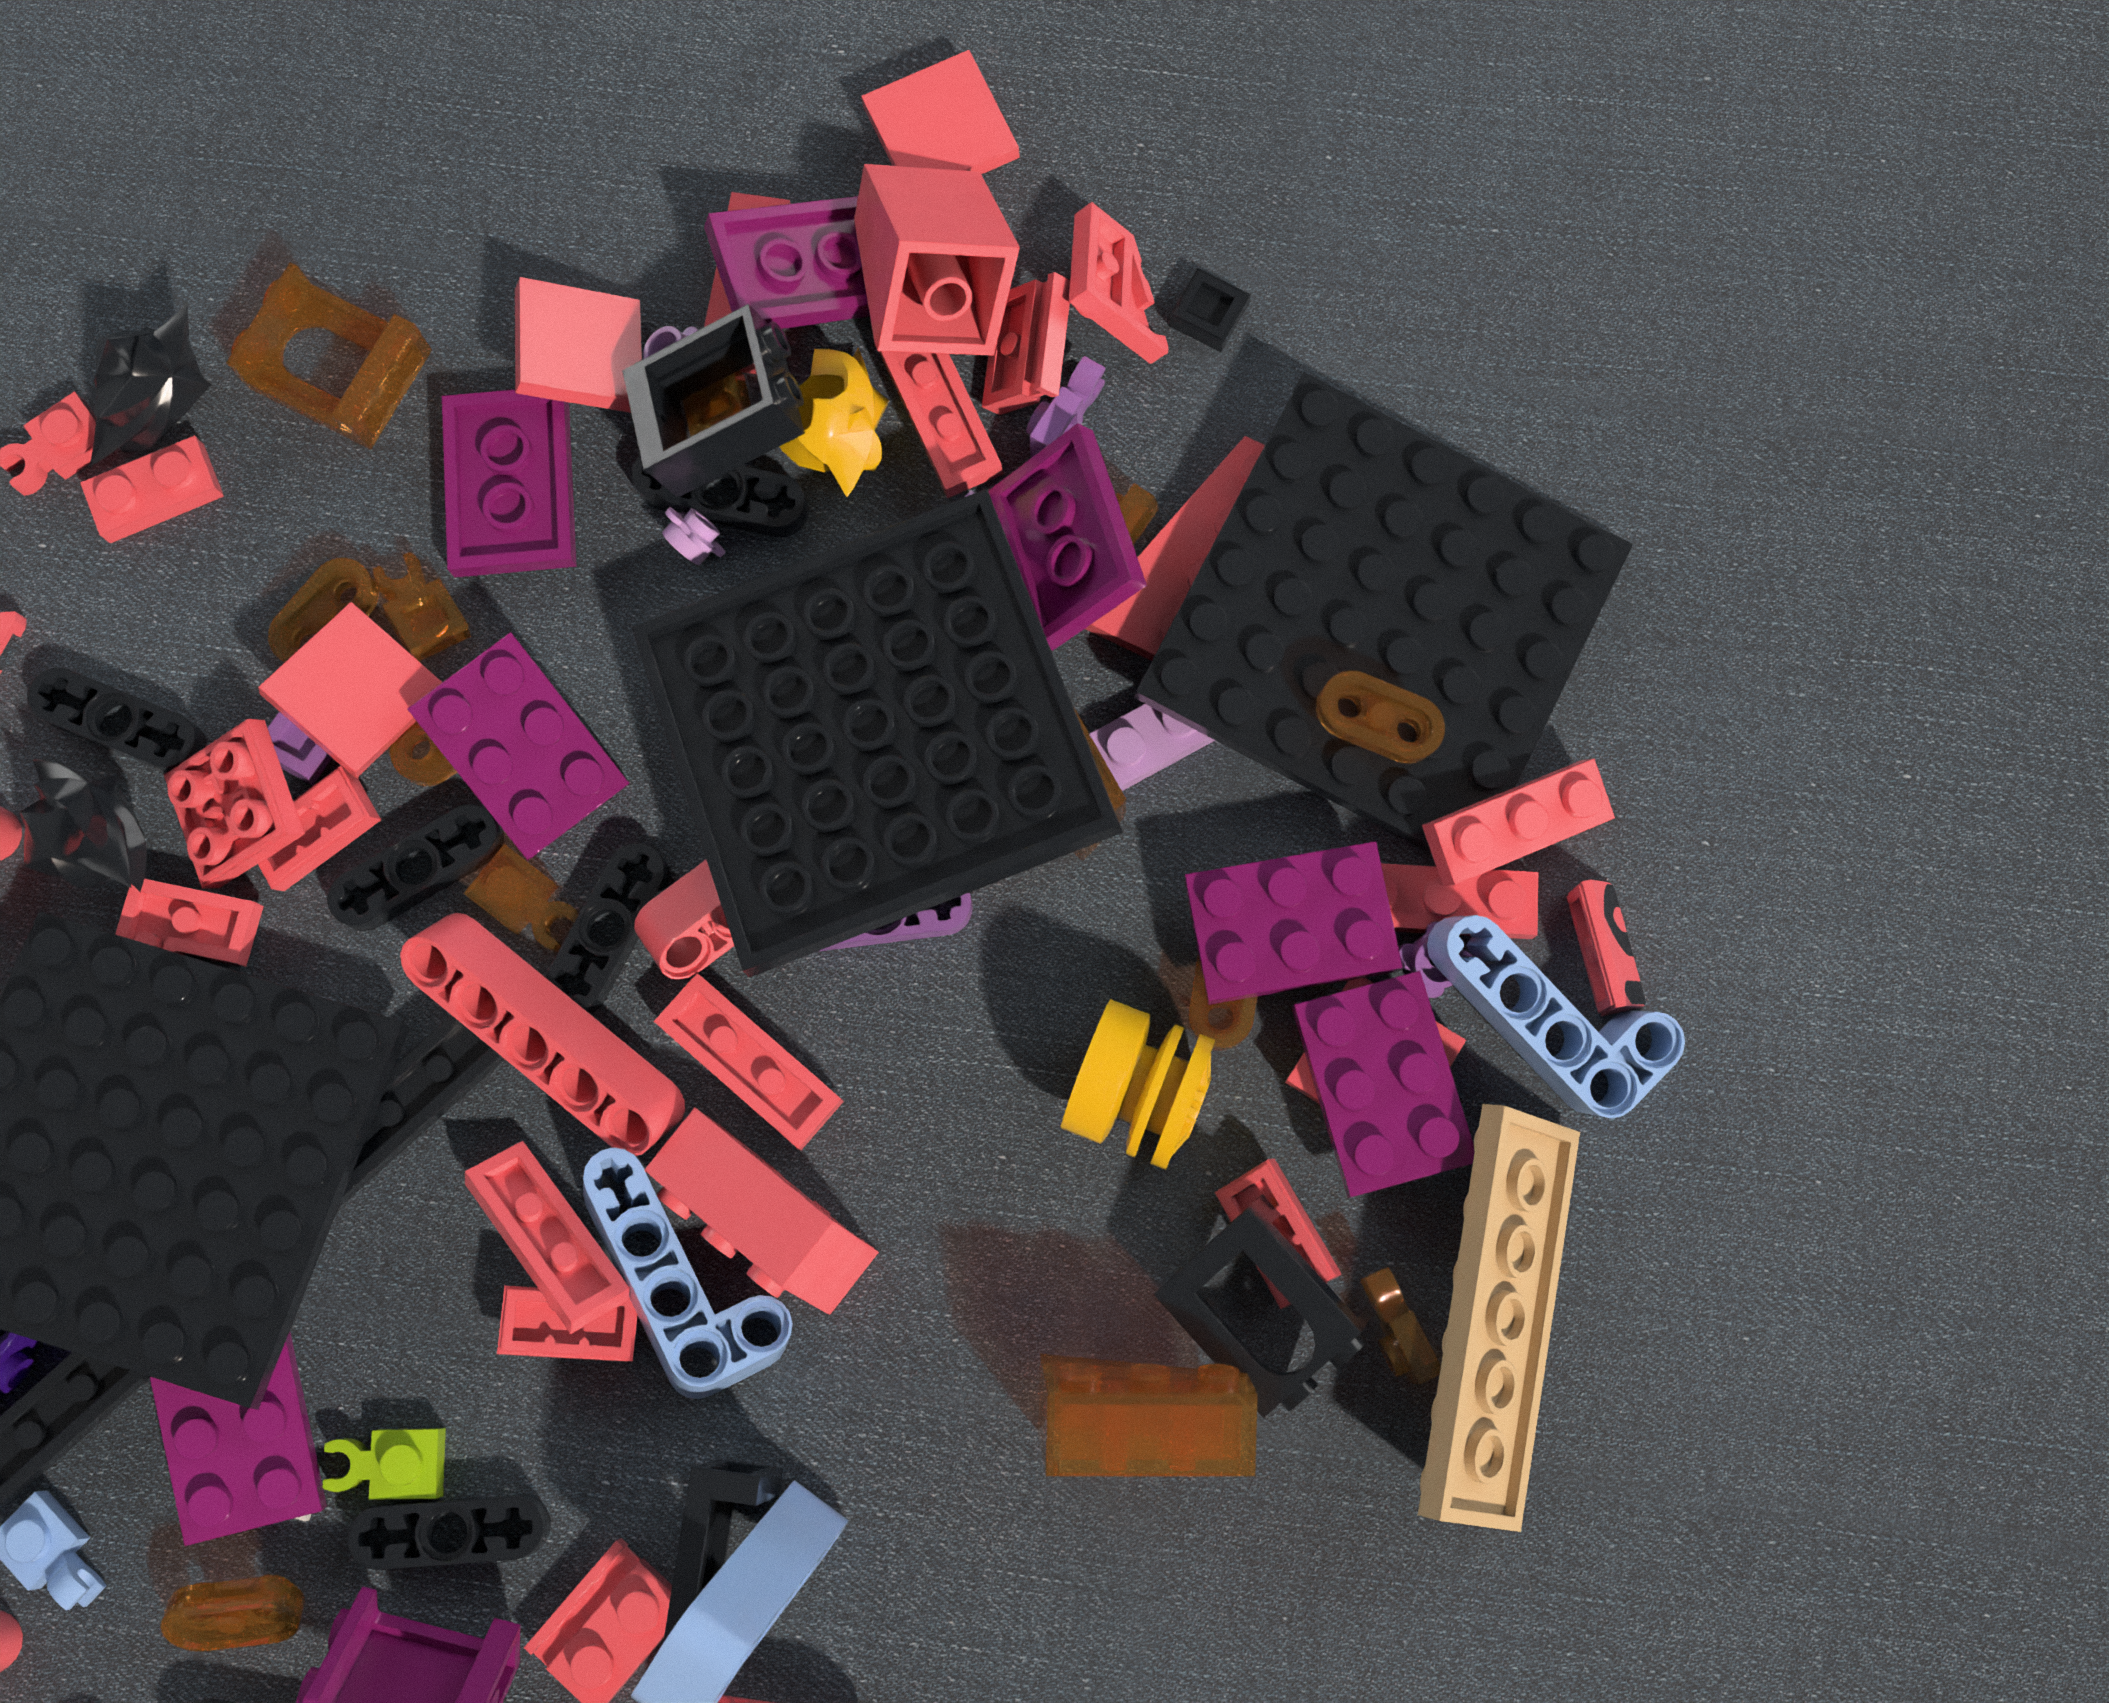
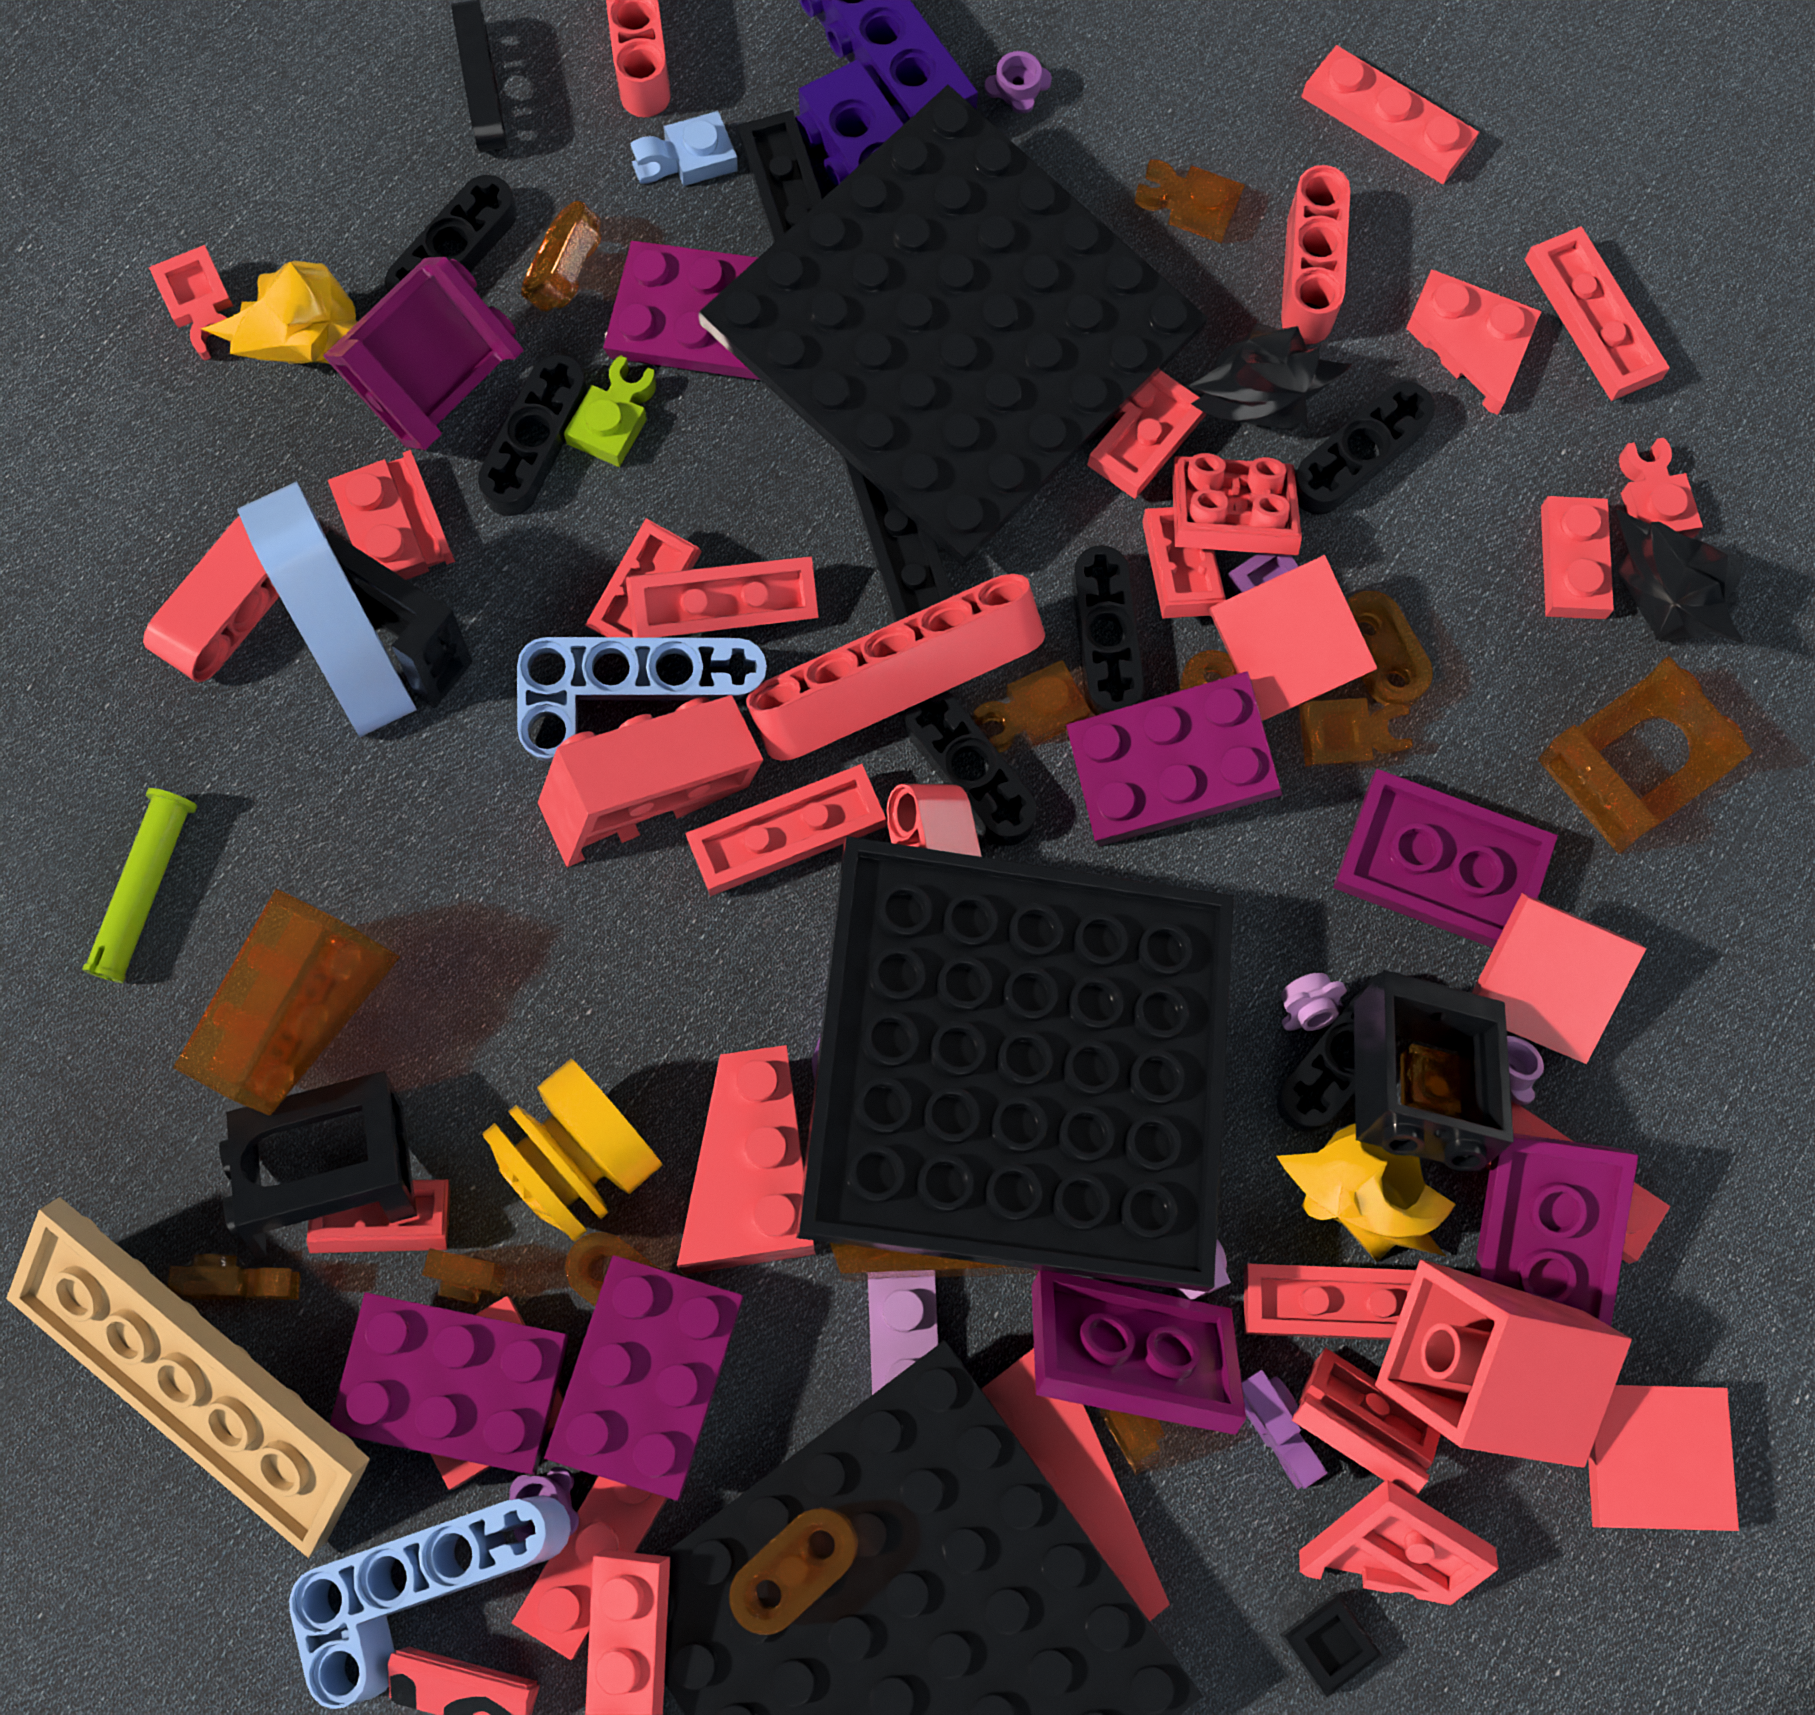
camera: 110 degrees right, 5 degrees down
none -> lime pin [82,788,197,984]
none -> clear orange plate [422,1248,507,1305]
none -> coral wedge [677,1045,816,1274]

